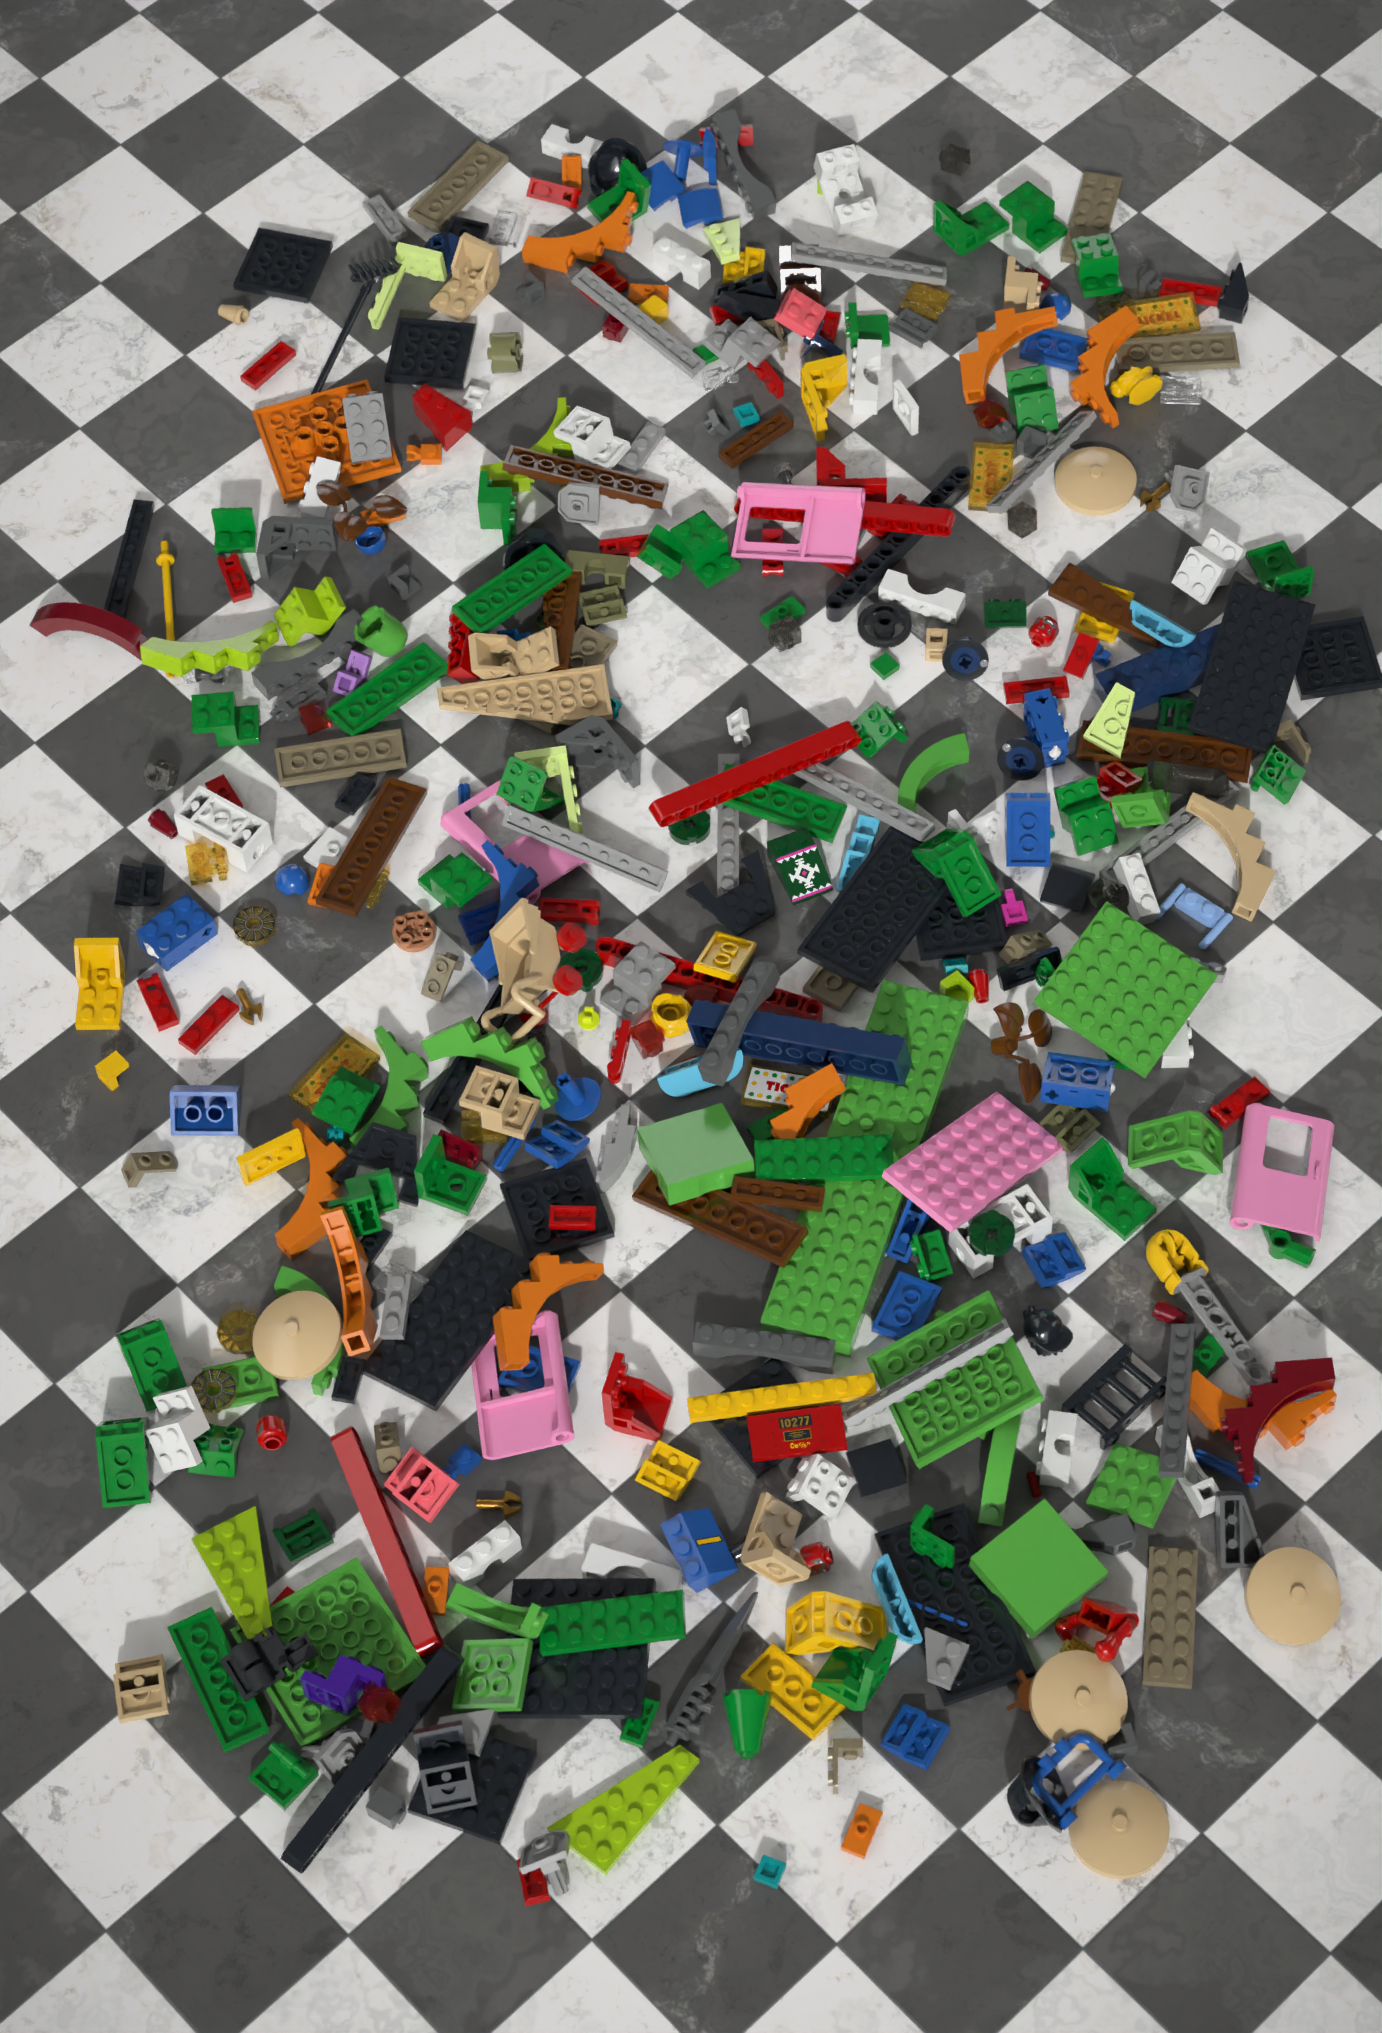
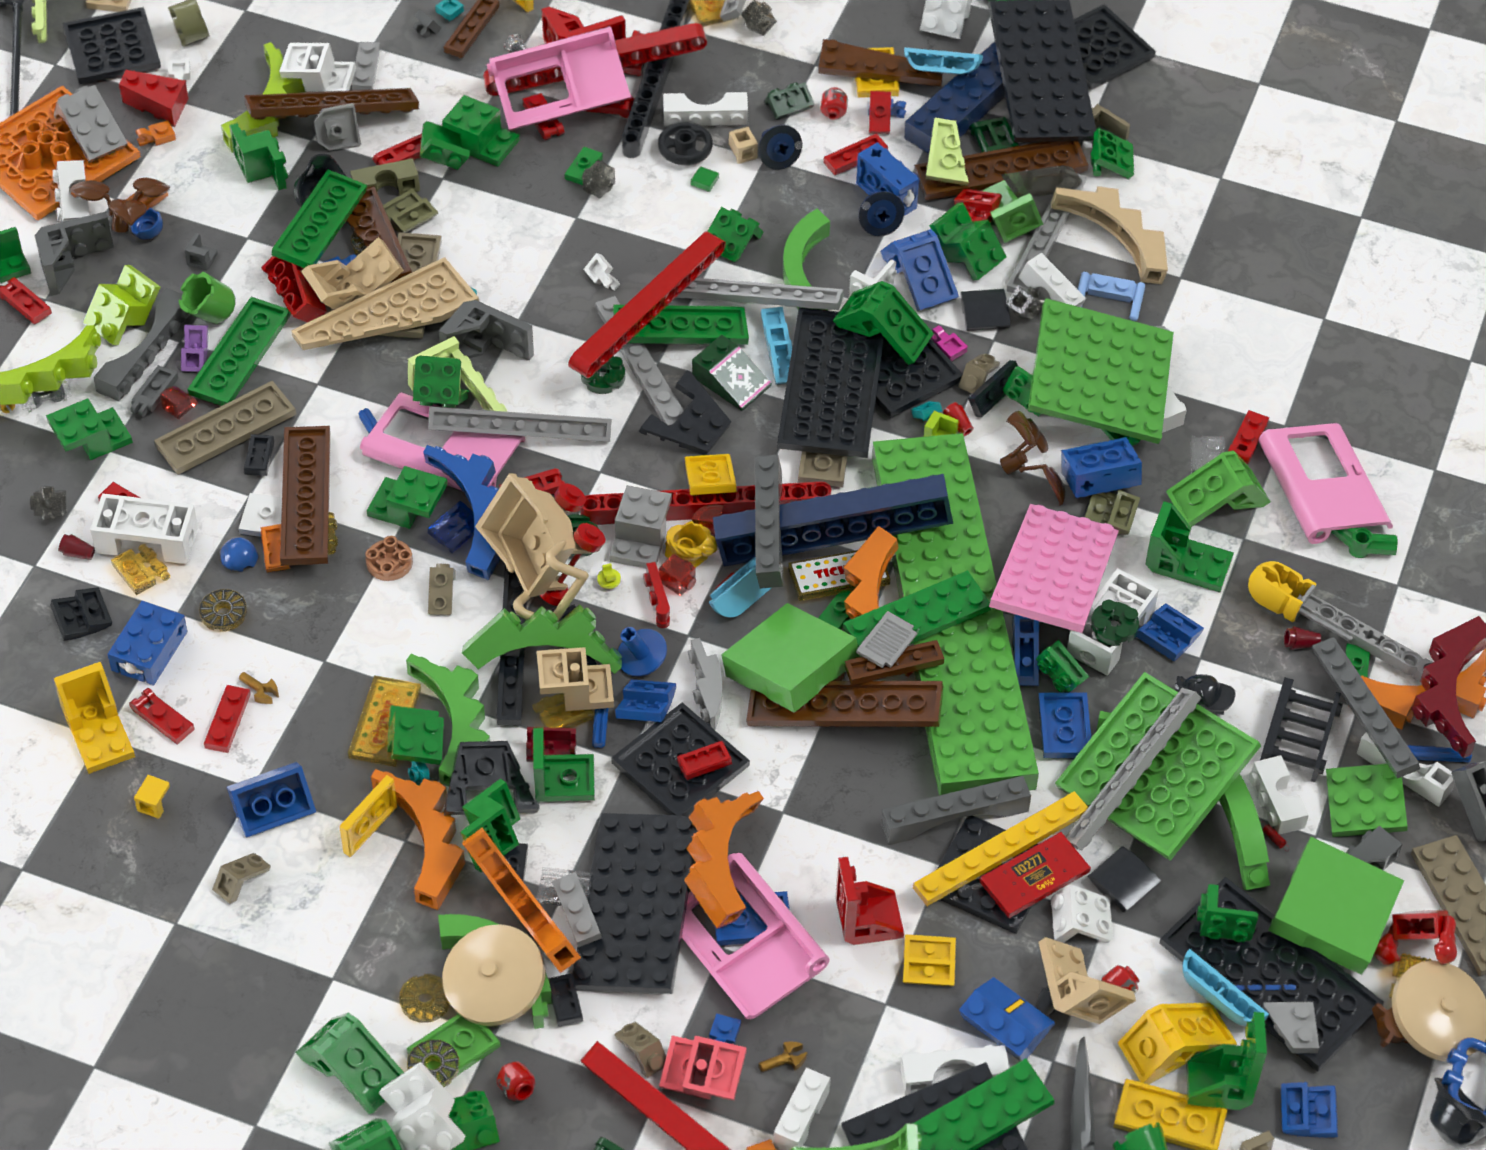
camera: 30 degrees left, 5 degrees down
none -> light grey window [856,611,917,668]

